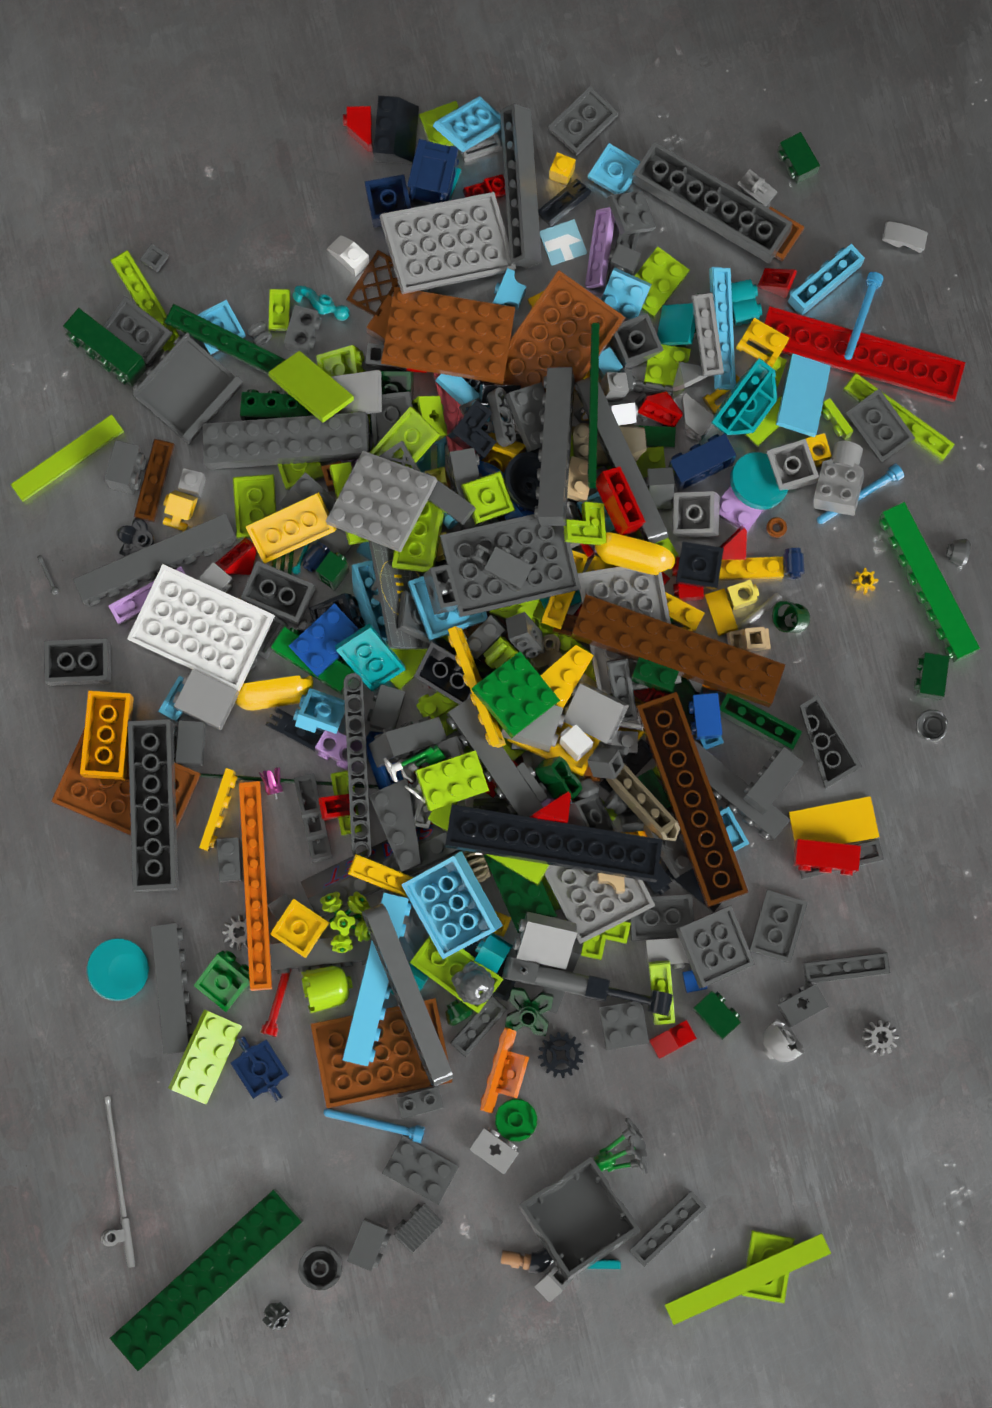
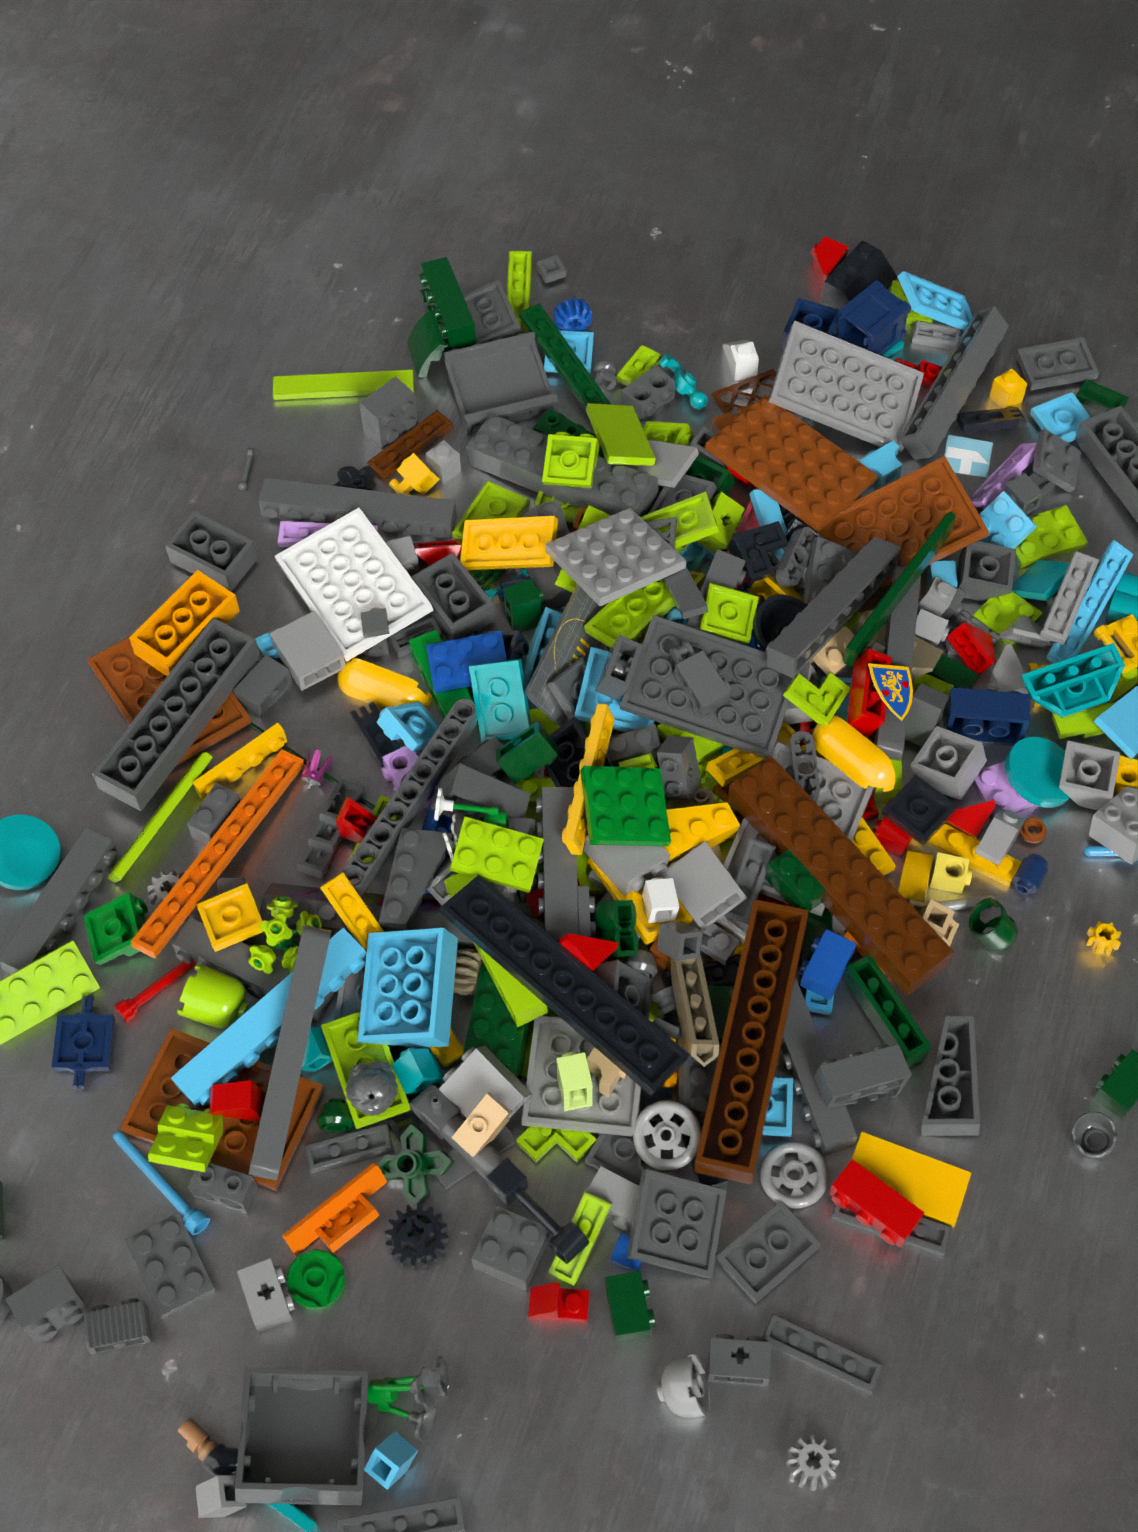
camera: 35 degrees right, 20 degrees down
none -> lime tile [107,752,213,884]
none -> lime plate [148,1103,223,1172]
none -> red slope [209,1080,266,1122]
none -> dark grey tile [361,608,390,638]
none -> medium azure brick [364,1431,418,1490]
none -> dark green slope [407,310,444,377]
none -> tan brick [452,1092,512,1157]
none -> dark green brick [496,721,558,784]
none -> lime plate [542,432,600,488]
none -> blue gear [553,296,592,332]
none -> yellowish green brick [556,1052,592,1111]
none -> light grey plate [633,1100,701,1171]
none -> light grey plate [760,1141,829,1209]
none -> dark grey beam [789,731,820,802]
none -> sticker [868,663,913,721]
none -> light grey slope [975,808,1025,865]
none -> dark green tile [1076,379,1129,413]

